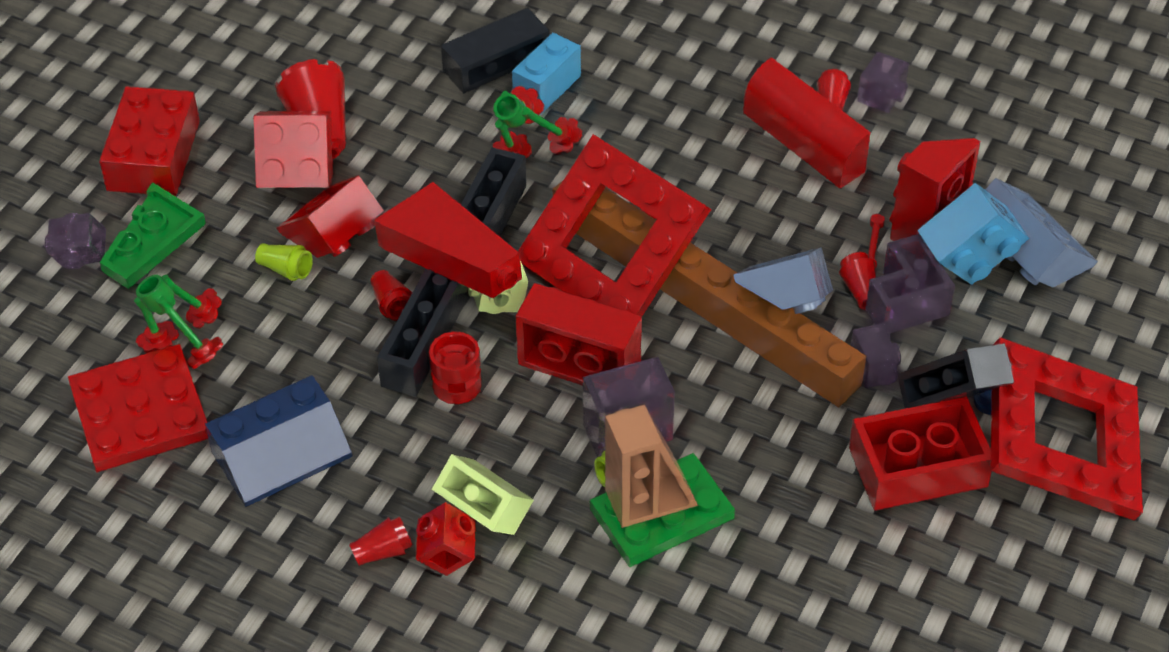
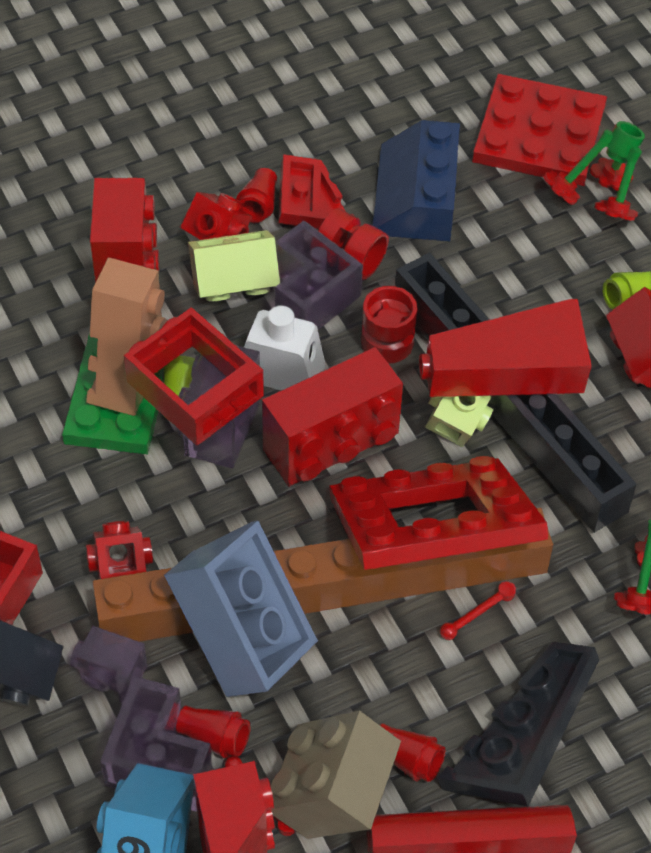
camera: 125 degrees right, 5 degrees up
none -> red brick [86,521,153,579]
none -> red brick [90,178,159,283]
none -> red window [124,307,264,446]
none -> white torso [243,306,325,390]
none -> dark tan brick [271,710,401,839]
none -> clear purple brick [275,221,363,330]
none -> red wing [278,154,354,229]
none -> red wheel [314,209,389,280]
none -> red cone [380,723,446,782]
none -> black wing [437,642,600,807]

